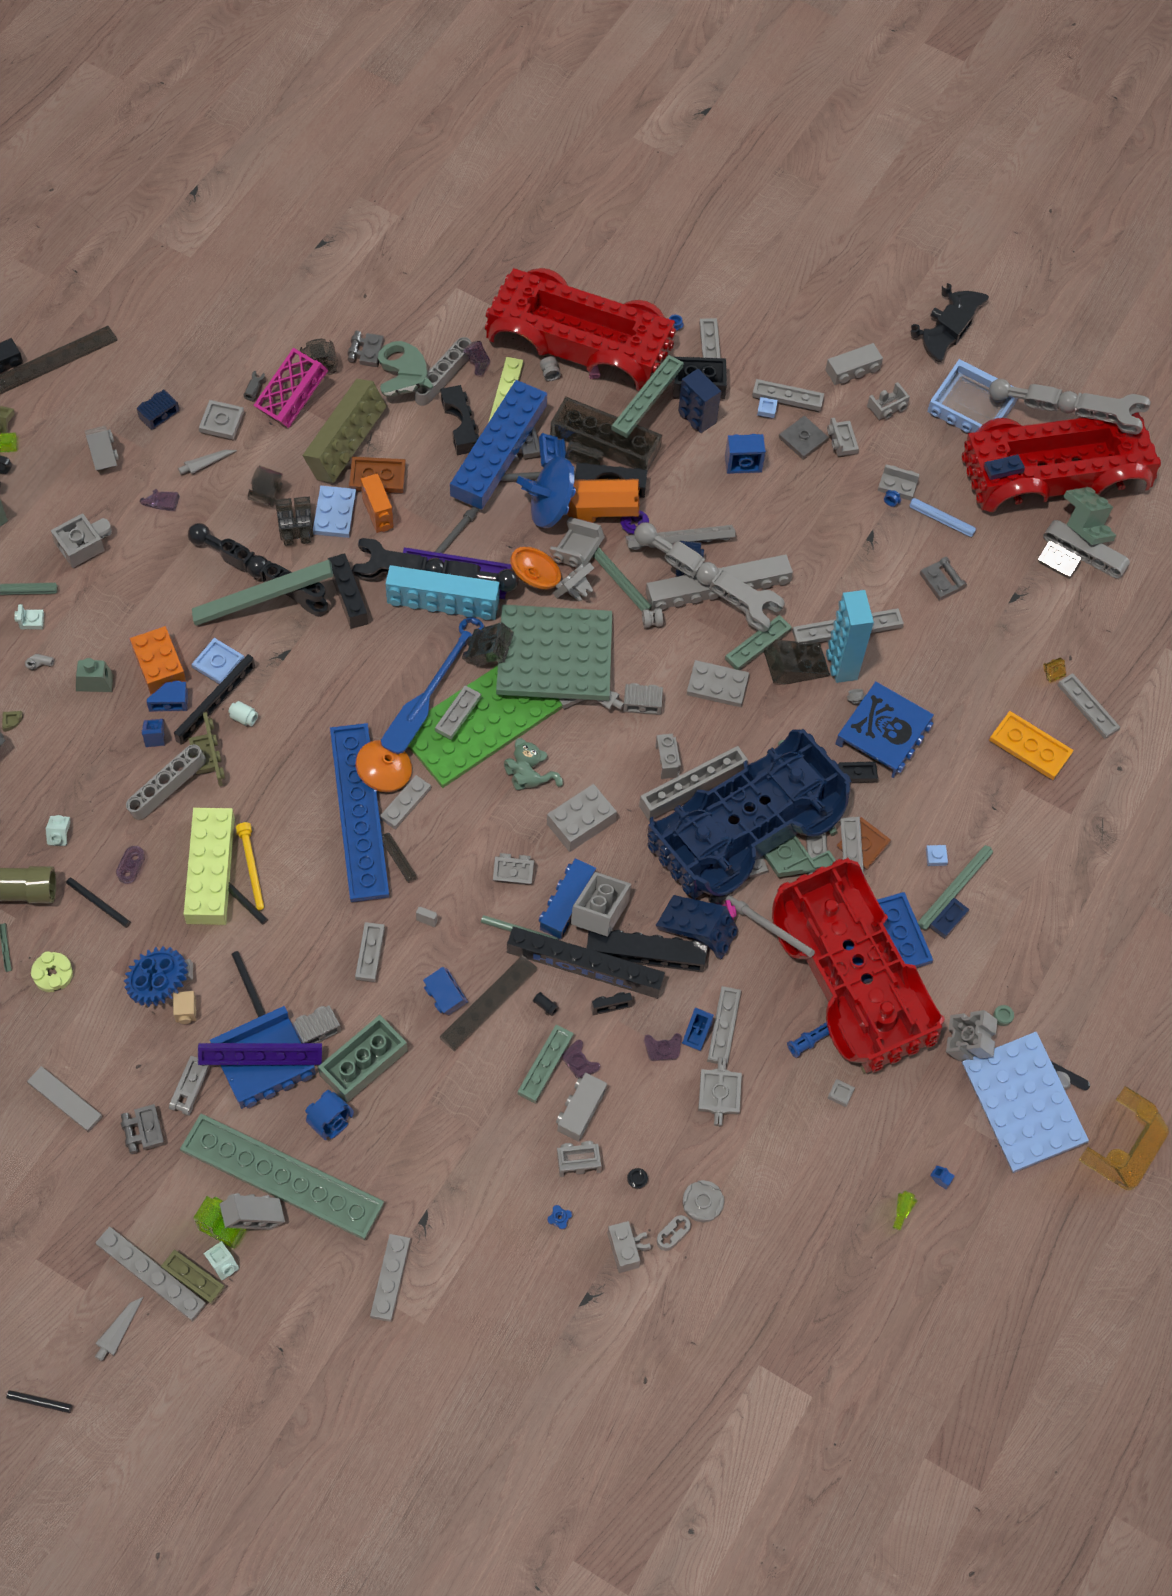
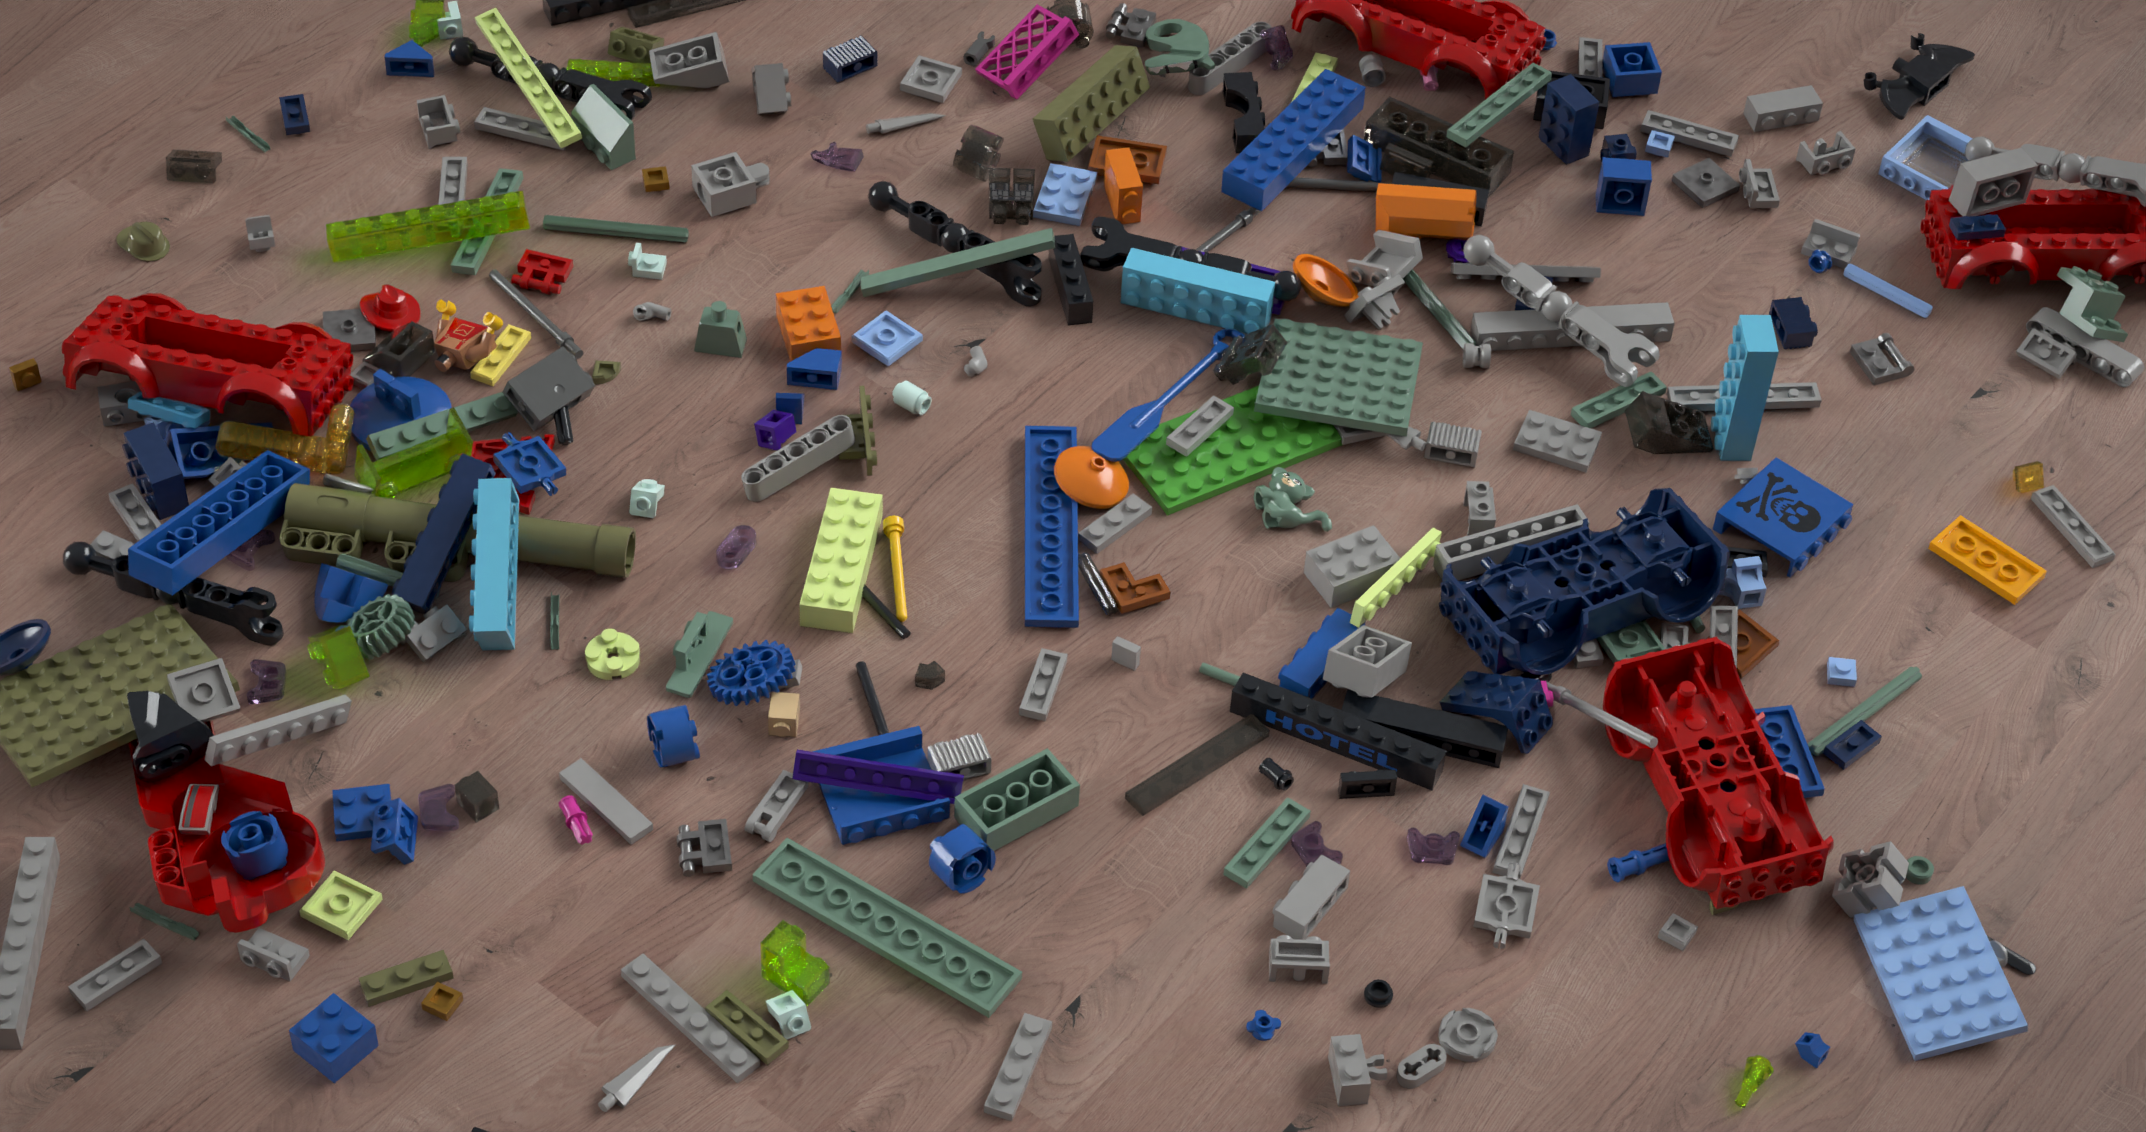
camera: 10 degrees right, 15 degrees down
black bar [66,877,131,928] -> none
black tile [174,654,255,745] -> none
light grey brick [220,1193,285,1230] -> none
blue brick [423,967,468,1015] -> none
light grey bracket [493,853,534,884] -> none
blue bracket [516,457,576,528] -> none
clear yellow windscreen [1079,1086,1169,1190] -> none
none -> dark pink axle [559,795,593,845]
none -> pearl gold plate [642,166,670,192]
none -> blue brick [647,705,700,768]
none -> light grey slope [649,32,730,88]
none -> sand green bracket [666,611,733,698]
none -> dark purple brick [754,410,797,450]
none -> sand green piece [831,269,869,314]
none -> clear smoke piece [915,661,945,690]
none -> light grey arm [964,346,988,377]
none -> dark orange plate [1100,562,1171,614]
none -> yellowish green plate [1350,528,1442,628]
none -> dark blue brick [1600,134,1637,162]
none -> blue brick [1602,42,1662,97]
none -> light blue brick [1718,556,1767,609]
none -> dark blue brick [1769,297,1818,350]
none -> light grey brick [1949,148,2038,217]

